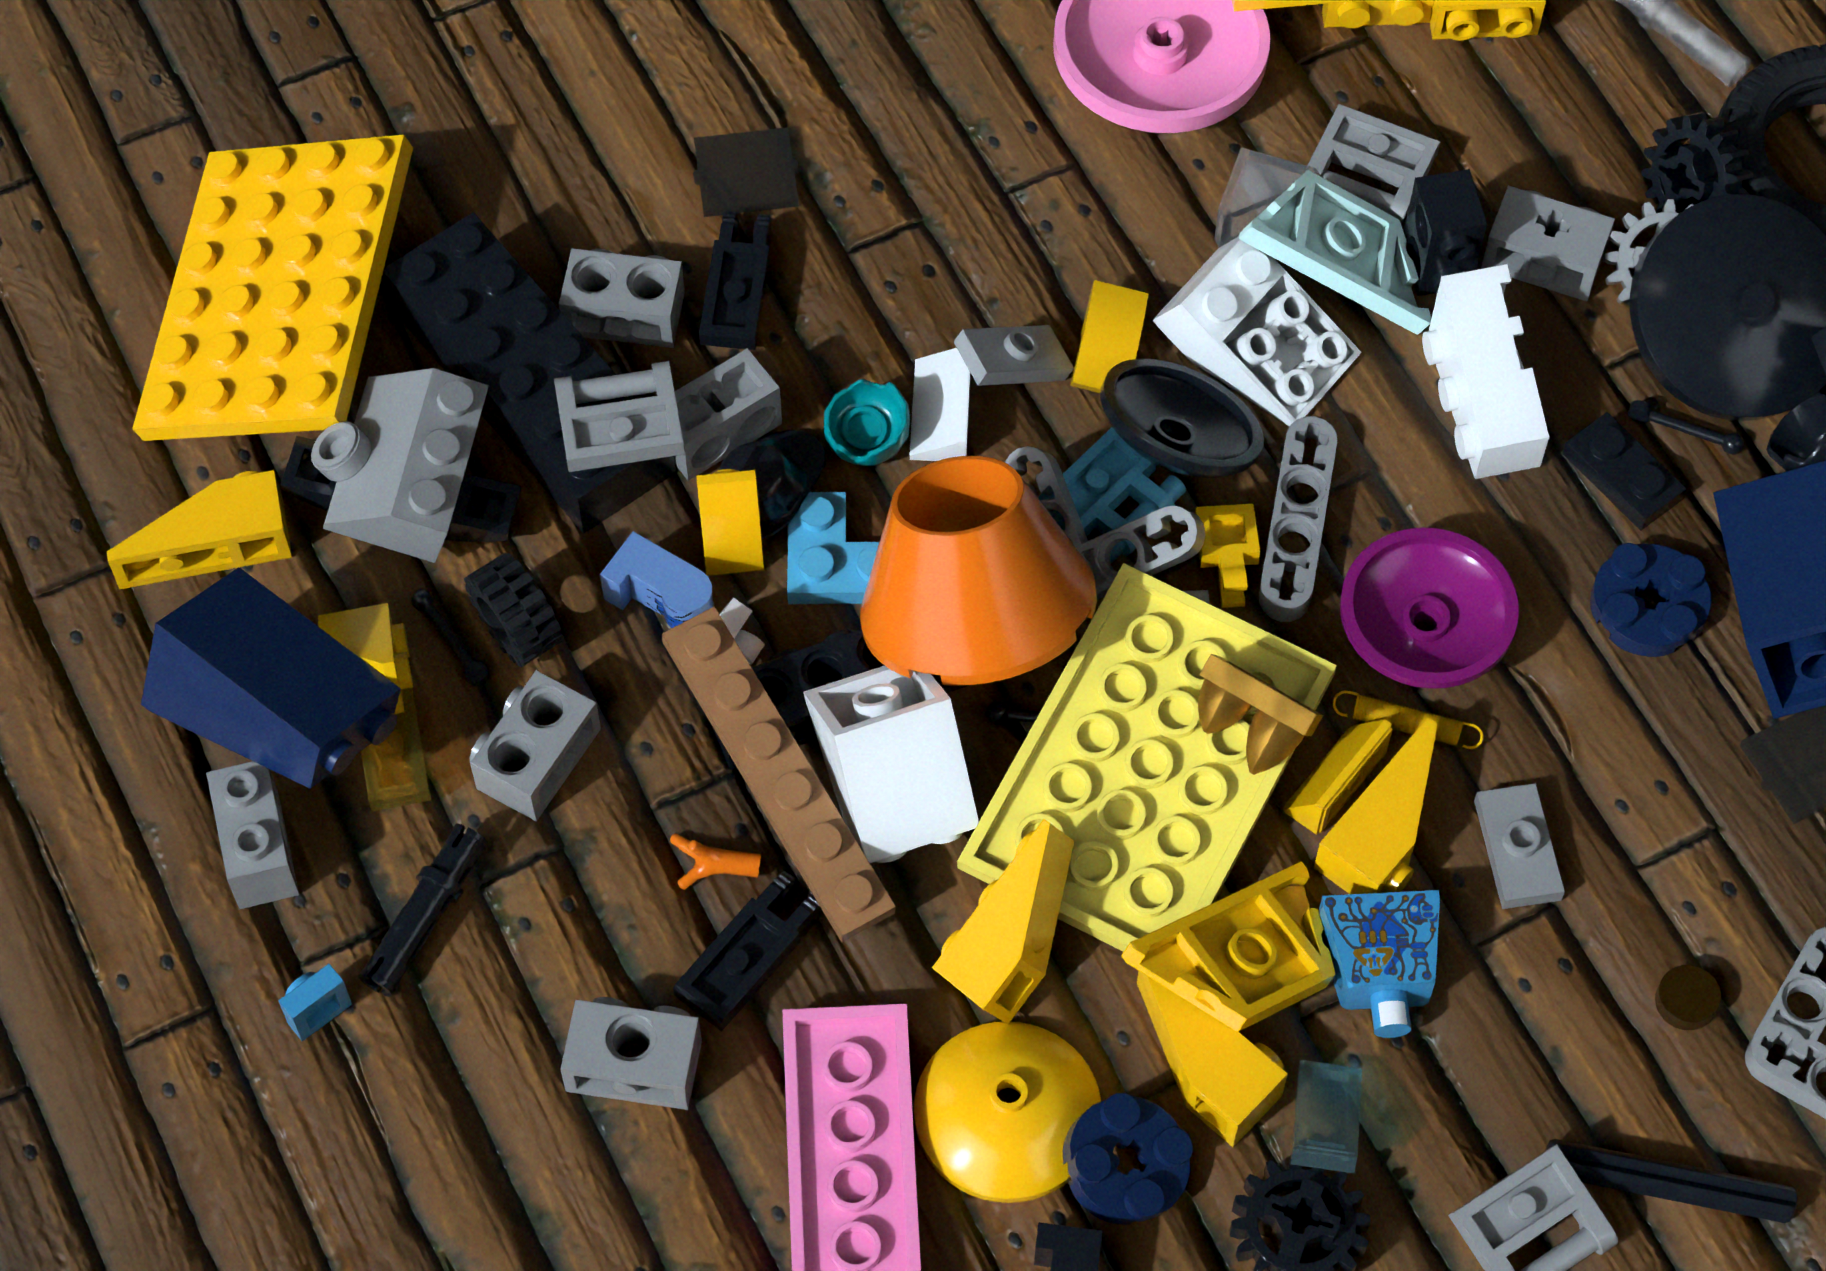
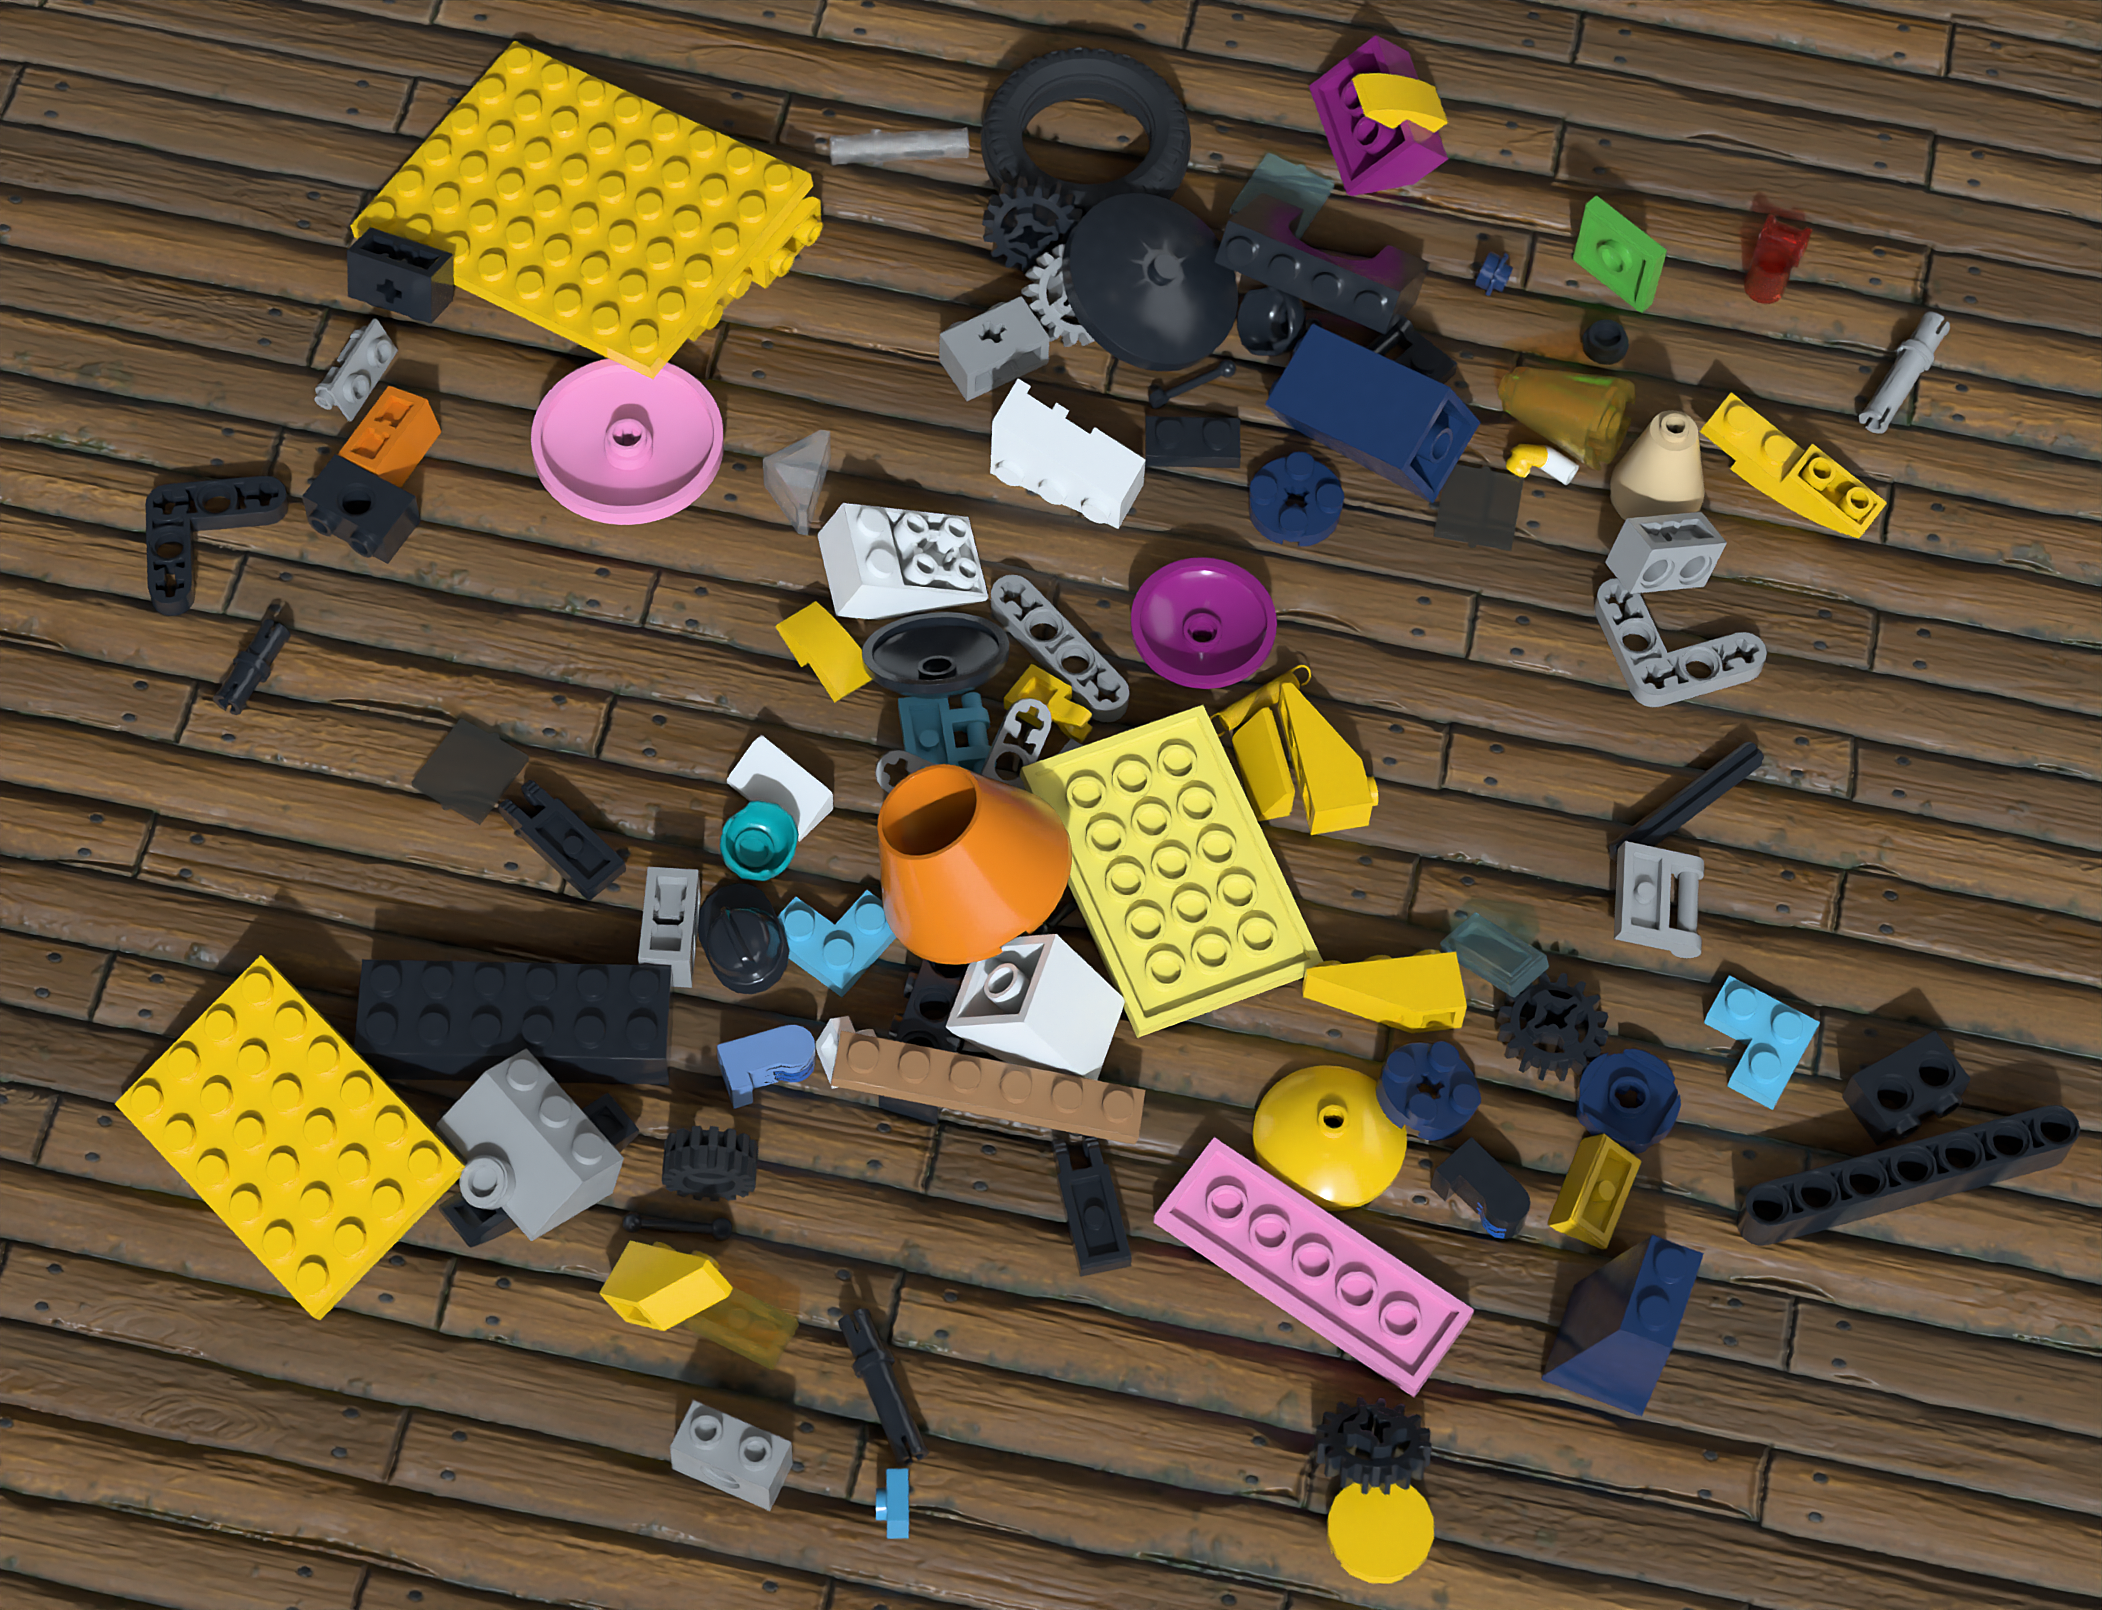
camera: 55 degrees left, 0 degrees up
yellow slope [107,470,292,590] -> none
dark blue slope [141,567,401,789] -> none
light grey brick [470,670,601,822] -> none
light grey plate [554,361,685,472] -> none
light grey brick [559,248,685,348] -> none
light grey brick [560,997,702,1110] -> none
orange bar [670,833,761,890] -> none
yellow slope [696,469,764,576] -> none
yellow slope [932,819,1074,1024] -> none
light grey plate [954,325,1074,386] -> none
yellow wing [1121,861,1336,1032] -> none
pearl gold tile [1198,654,1324,775] -> none
light aqua wing [1239,170,1431,335] -> none
light grey plate [1304,104,1440,227] -> none
dark azure torso [1319,890,1440,1038] -> none
black brick [1404,169,1487,296] -> none
light grey plate [1474,783,1565,909] -> none
dark brown tile [1655,965,1721,1030] -> none

